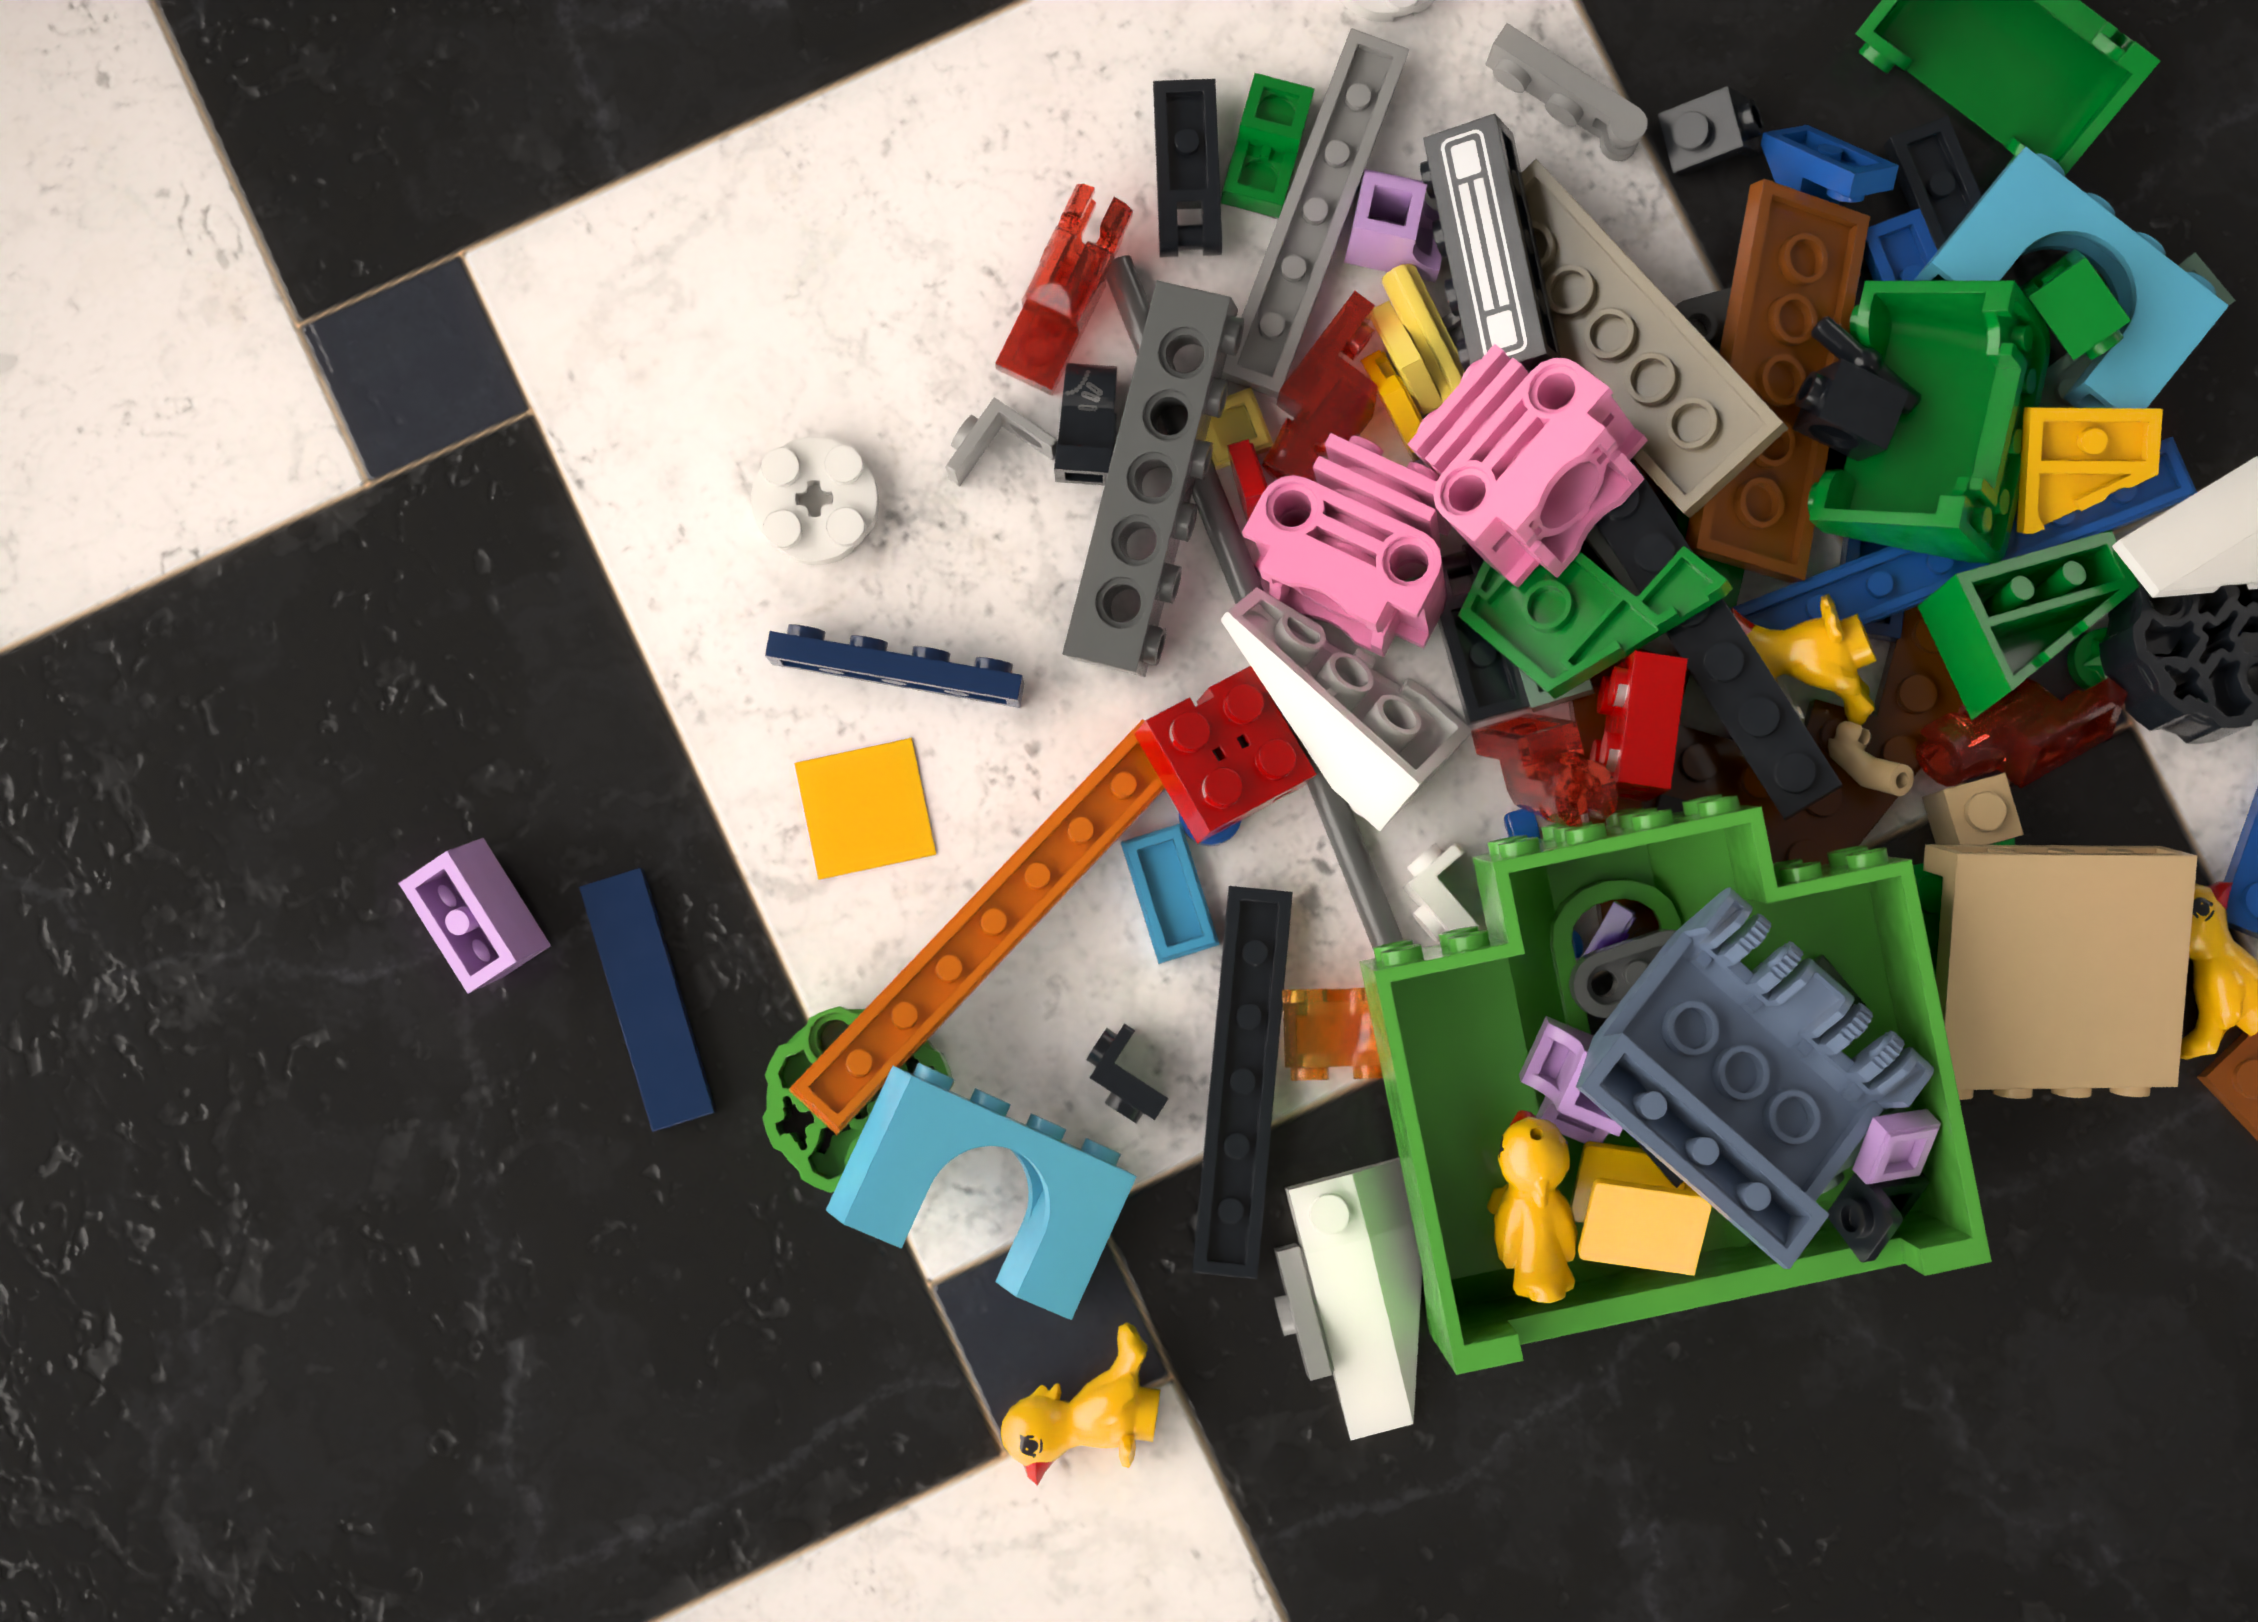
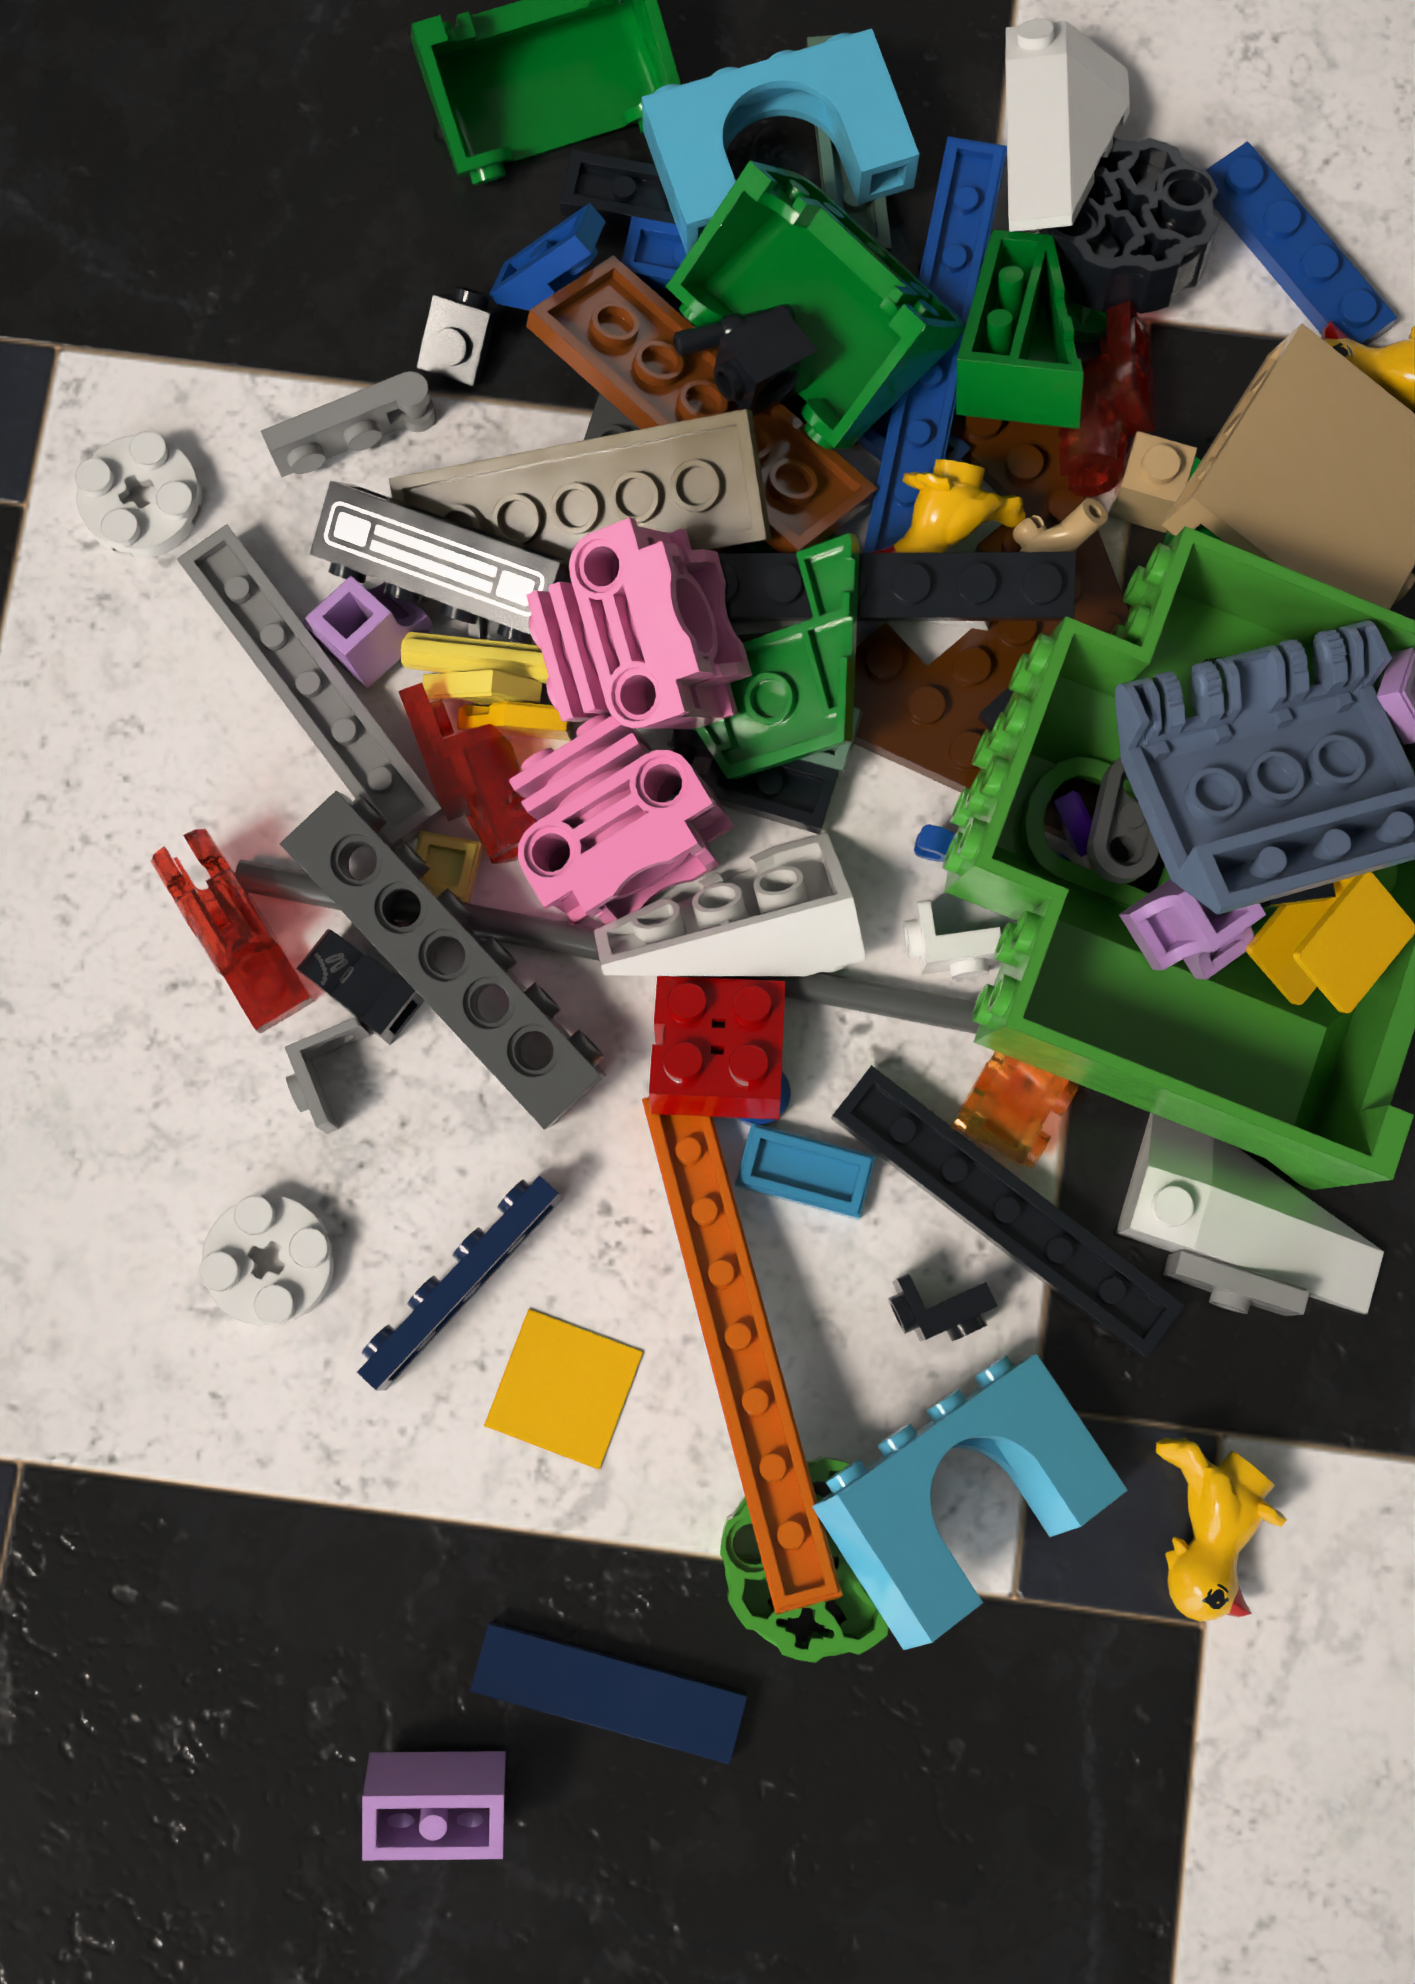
camera: 55 degrees left, 5 degrees down
black plate [1153,79,1222,258] -> none
green slope [1221,73,1315,218] -> none
red tile [1227,439,1268,522] -> none
clear red plate [1471,713,1619,827] -> none
yellow animal [1487,1110,1578,1304] -> none
red piece [1588,651,1688,802] -> none
yellow wing [2017,407,2163,534] -> none
green slope [2020,248,2131,360] -> none

